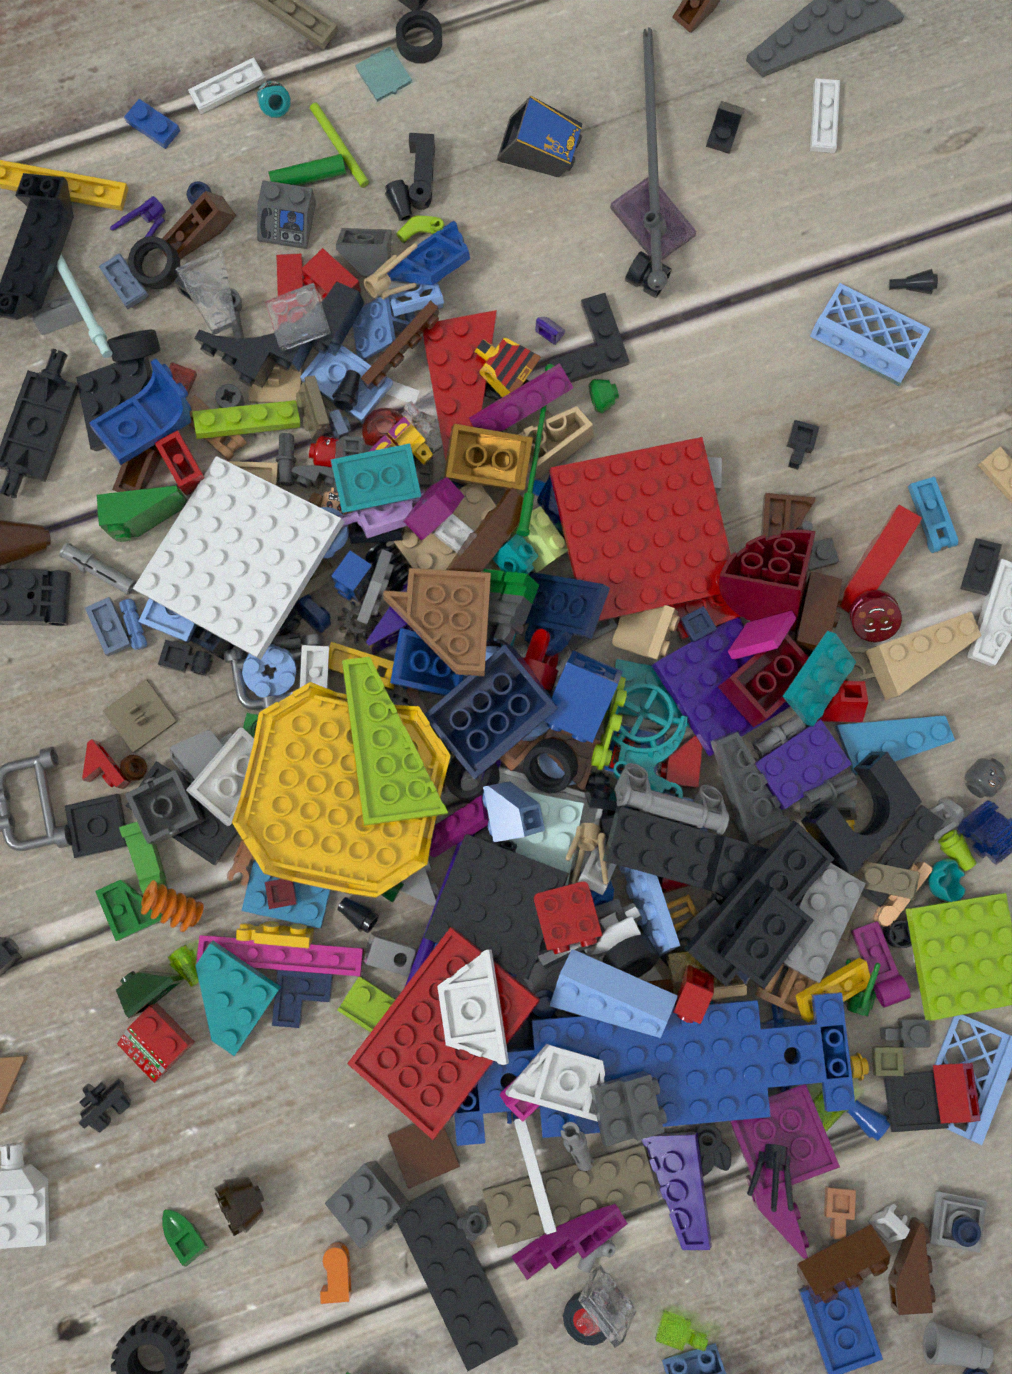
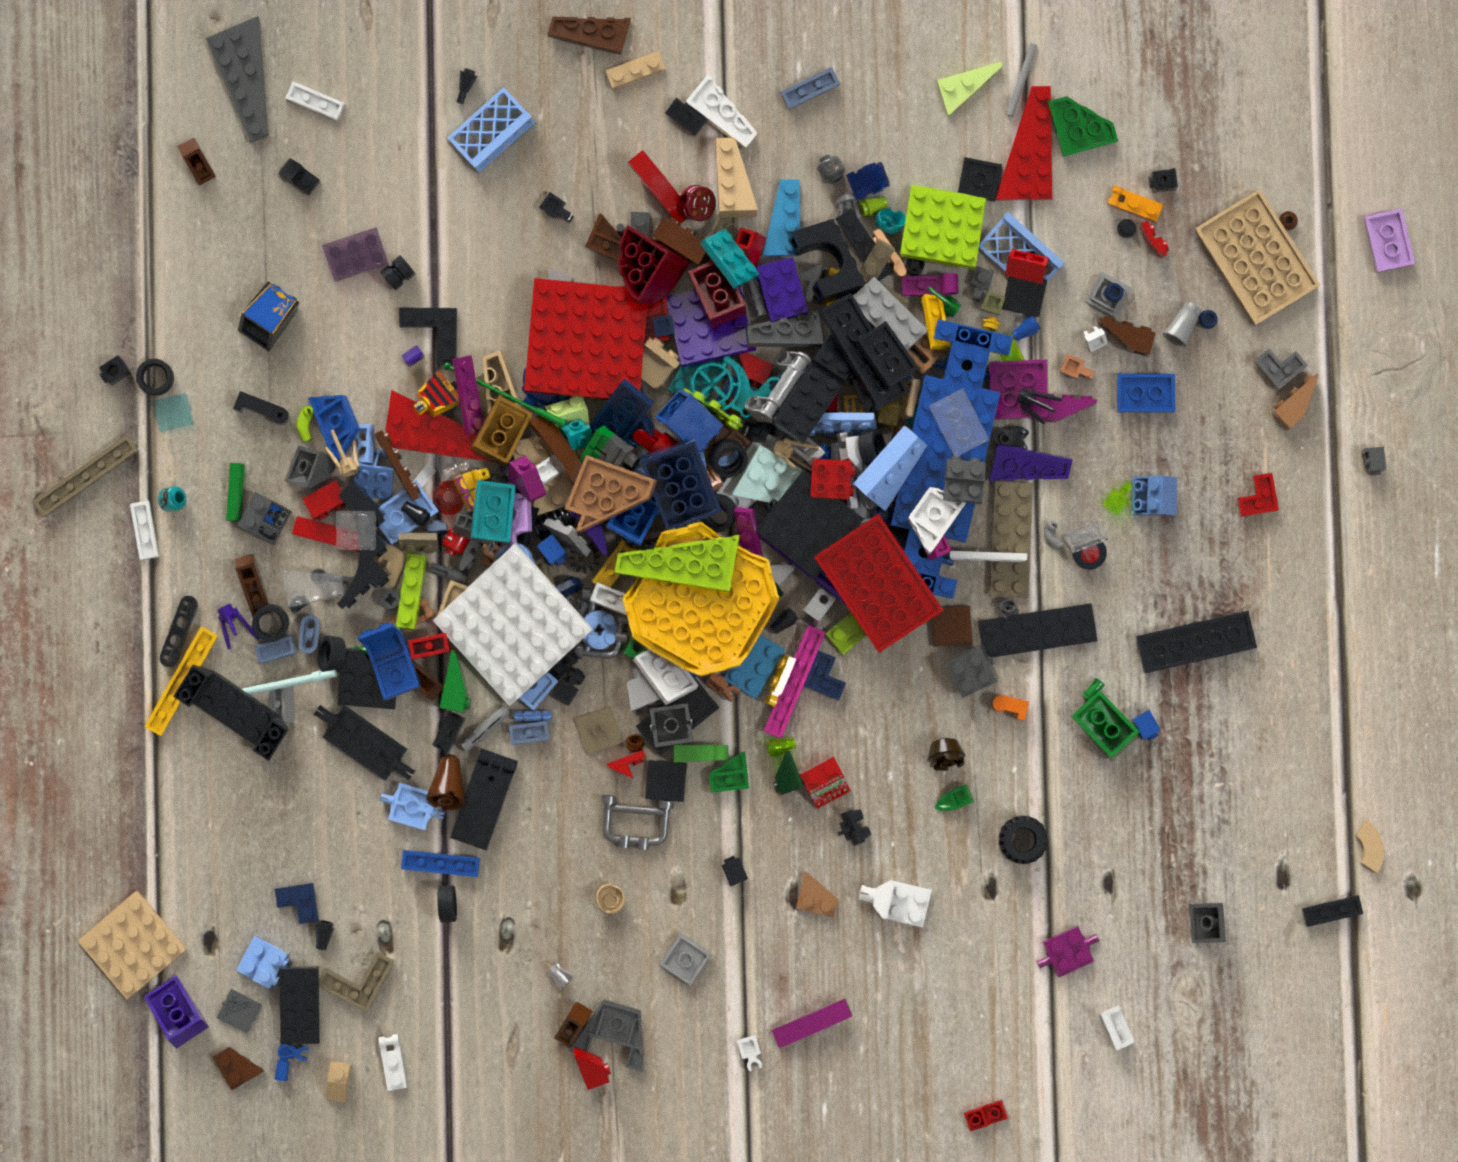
camera: 70 degrees left, 5 degrees up
blue plate [124,99,181,149] -> none
orange piece [141,880,204,932] -> none
clear red plate [169,362,197,397] -> none
dark blue plate [186,181,212,205] -> none
teal plate [195,940,281,1056] -> none
dark red plate [265,879,298,909] -> none
lime bar [310,102,369,188] -> none
black cone [385,180,413,221] -> none
white wing [437,950,509,1065] -> none
slope [483,781,545,842] -> none
magenta slope [511,1204,628,1280] -> none
light grey pin [561,1122,594,1171] -> none
green cone [588,379,619,414] -> none
dark grey bar [643,27,668,291] -> none
red slope [673,965,714,1024] -> none
dark pink tile [728,611,796,659] -> none
reddish brown brick [797,1224,891,1304] -> none
dark grey axle [803,772,858,808] -> none
dark azure plate [908,476,958,553] -> none
none -> black beam [160,596,198,667]
none -> sand blue plate [299,615,321,654]
none -> black hinge [432,710,466,753]
none -> clear tile [928,389,989,456]

